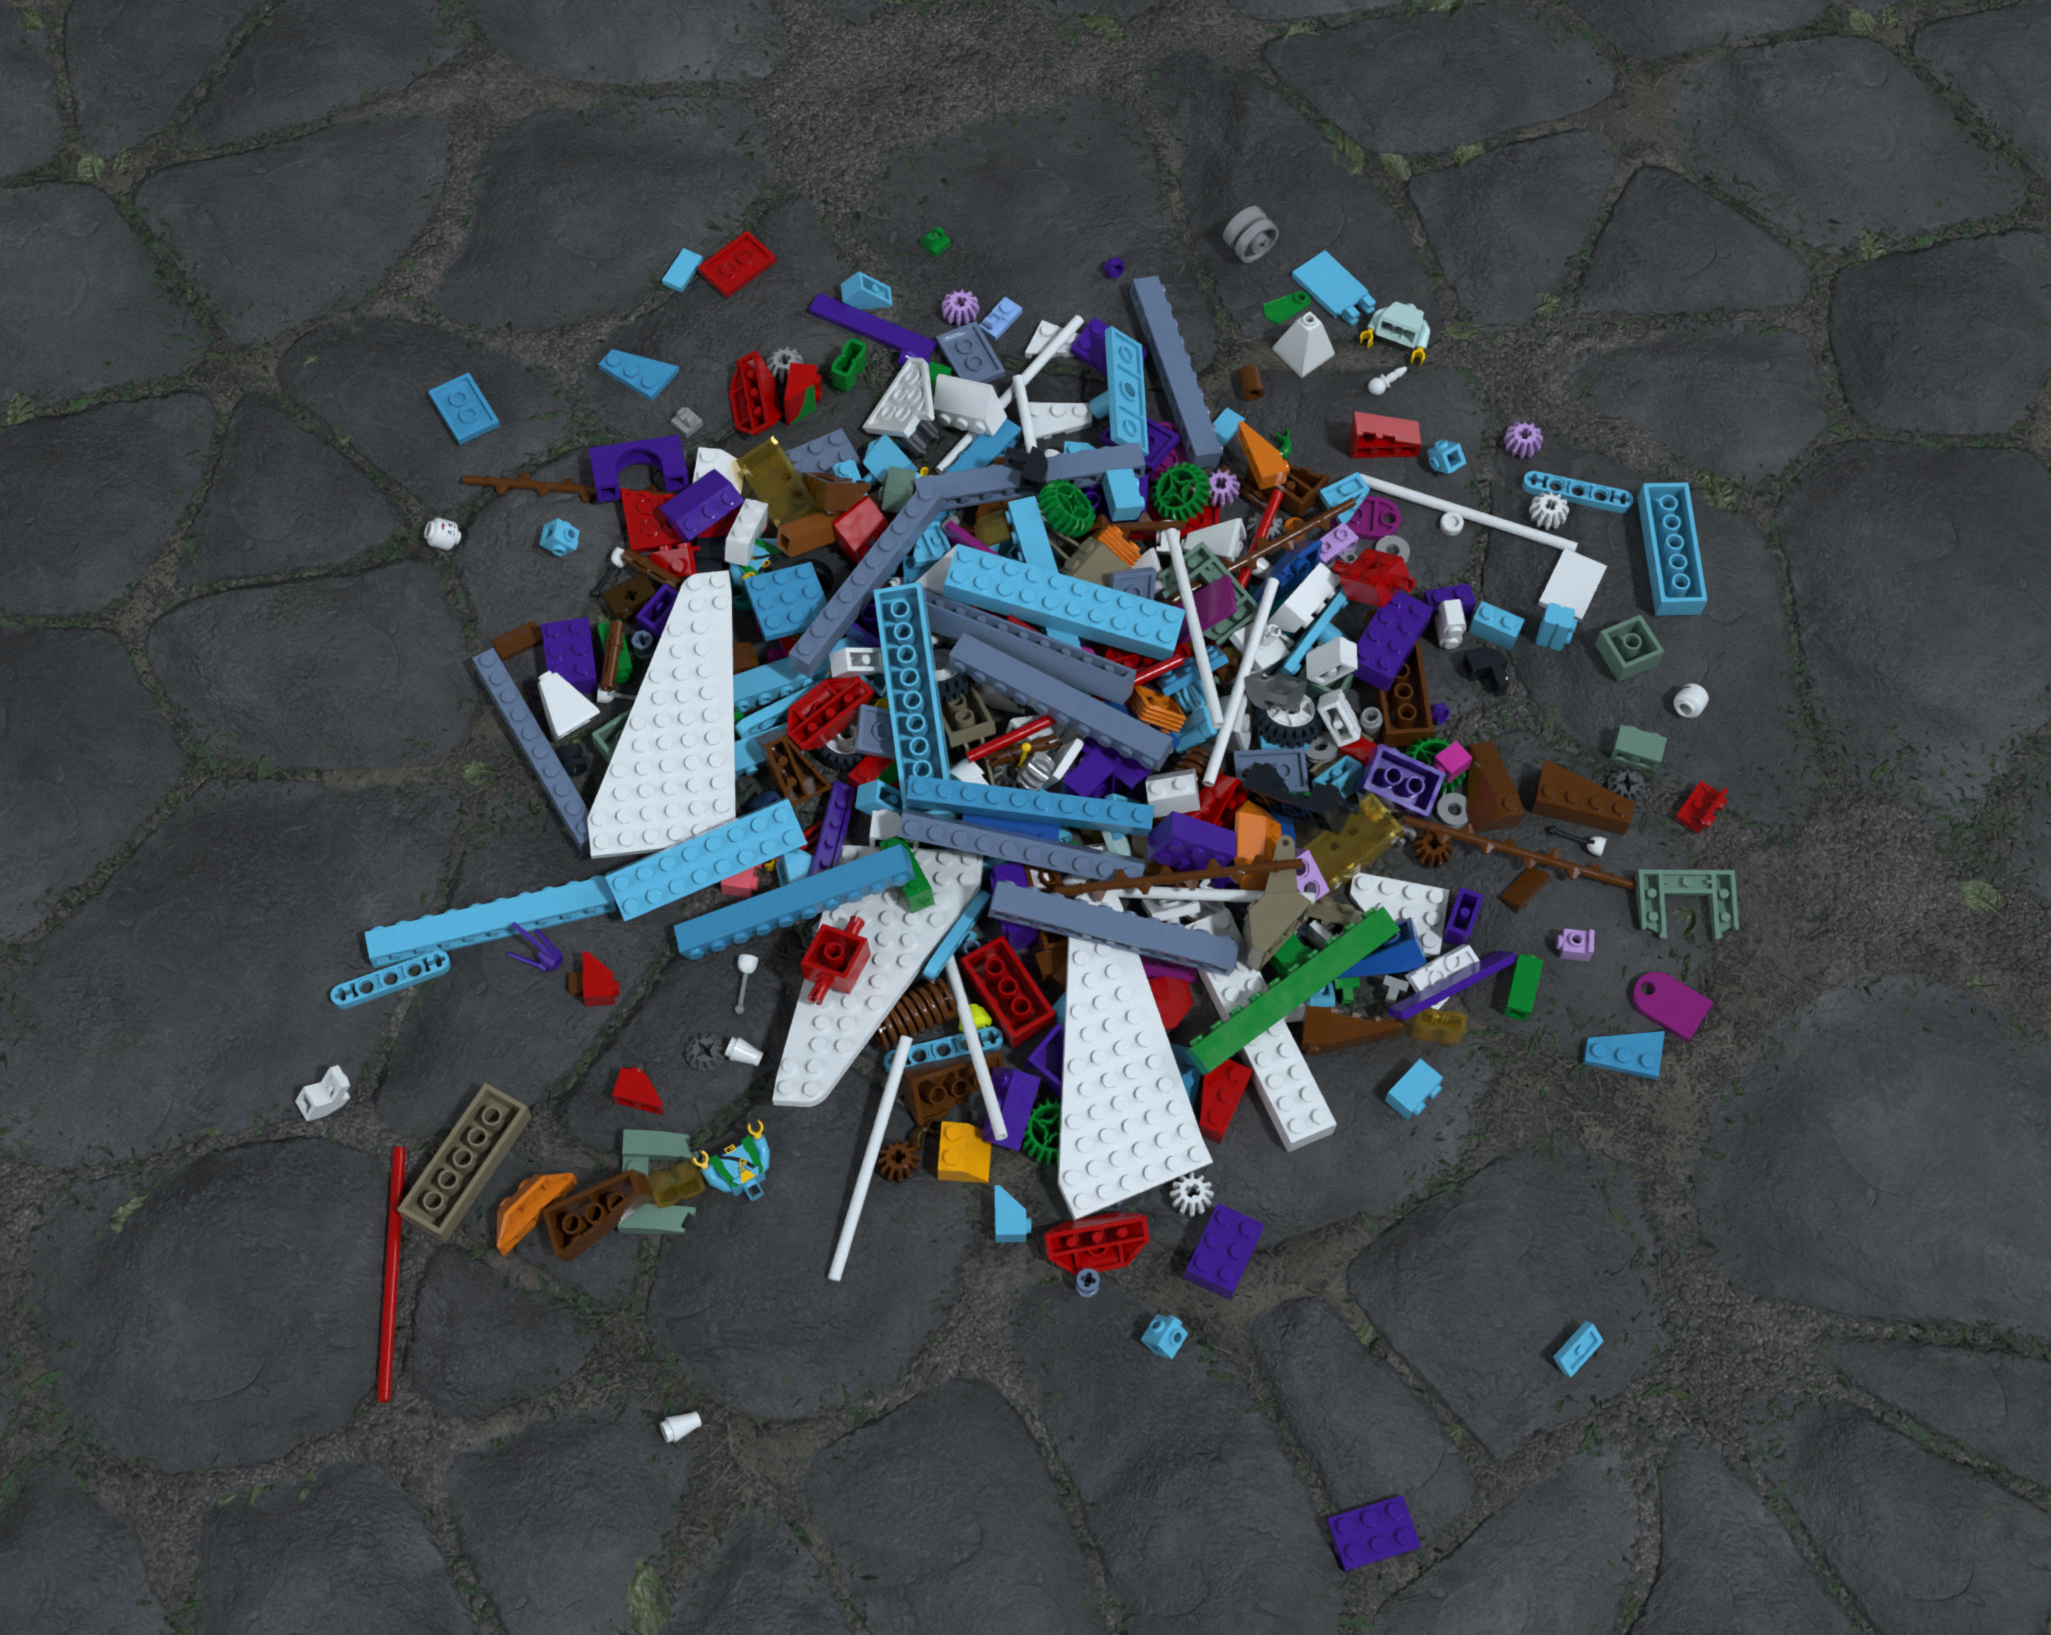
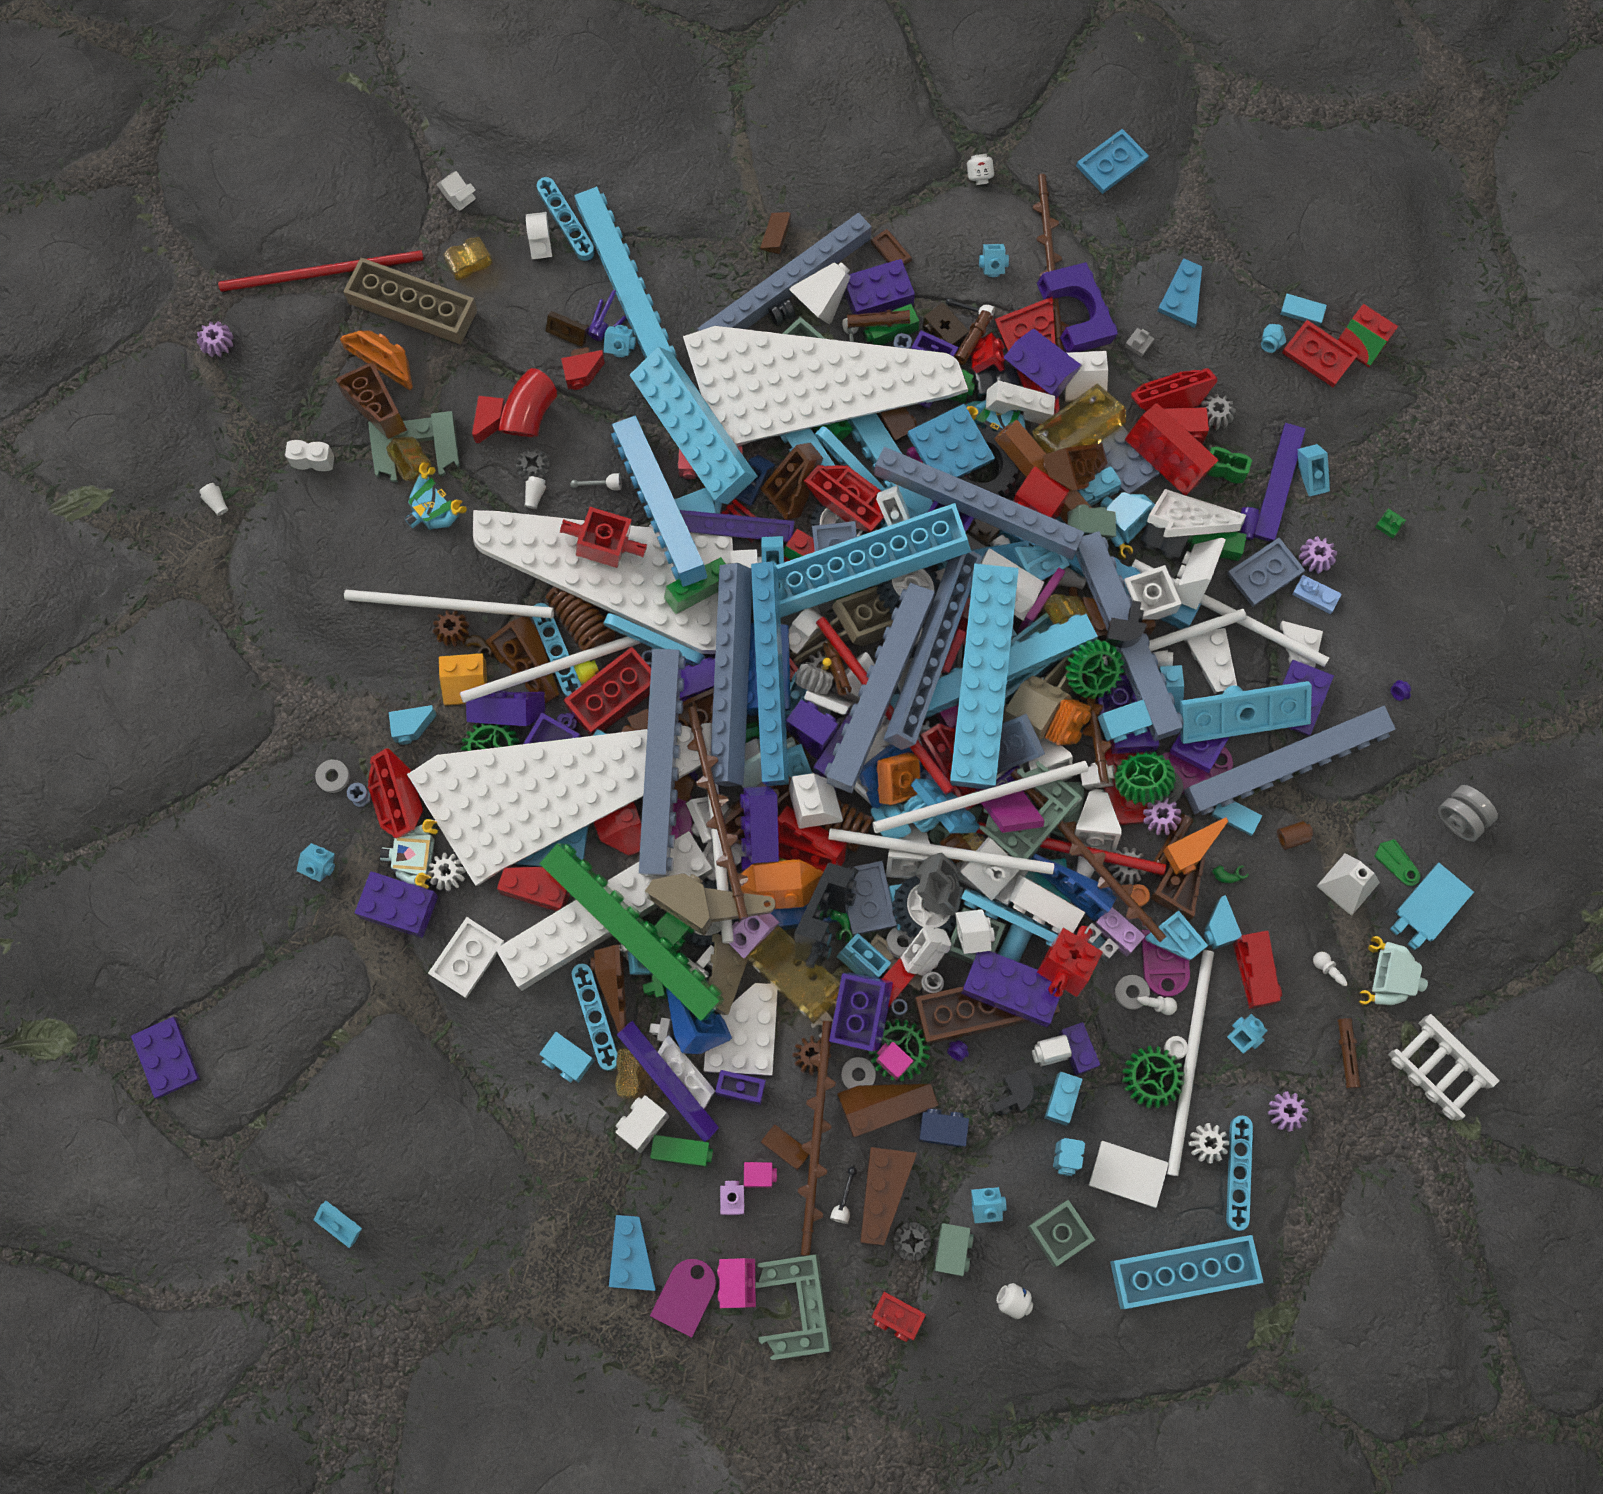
camera: 85 degrees right, 10 degrees up
none -> lavender gear [197,321,233,357]
none -> white brick [285,440,334,471]
none -> light grey piece [315,760,350,793]
none -> torso [380,819,438,889]
none -> white plate [428,917,505,999]
none -> clear yellow brick [443,237,492,280]
none -> red brick [498,368,557,437]
none -> white brick [526,212,552,259]
none -> dark brown plate [545,311,589,347]
none -> dark purple plate [557,713,577,730]
none -> medium azure beam [572,964,619,1071]
none -> medium azure brick [604,325,636,357]
none -> white brick [615,1095,669,1153]
none -> dark pink brick [717,1258,756,1308]
none -> dark pink brick [744,1162,777,1188]
none -> reddish brown slope [760,212,791,254]
none -> dark blue brick [919,1109,969,1148]
none -> medium azure brick [971,1187,1007,1223]
none -> green gear [1122,1046,1185,1109]
none -> red brick [1124,403,1219,496]
none -> white slope [1124,565,1181,619]
none -> white bar [1137,996,1177,1015]
none -> medium azure slope [1204,895,1242,950]
none -> medium azure rock [1261,324,1286,353]
none -> red slope [1338,304,1398,367]
none -> reddish brown pin [1338,1018,1361,1088]
none -> white fence [1388,1014,1500,1121]

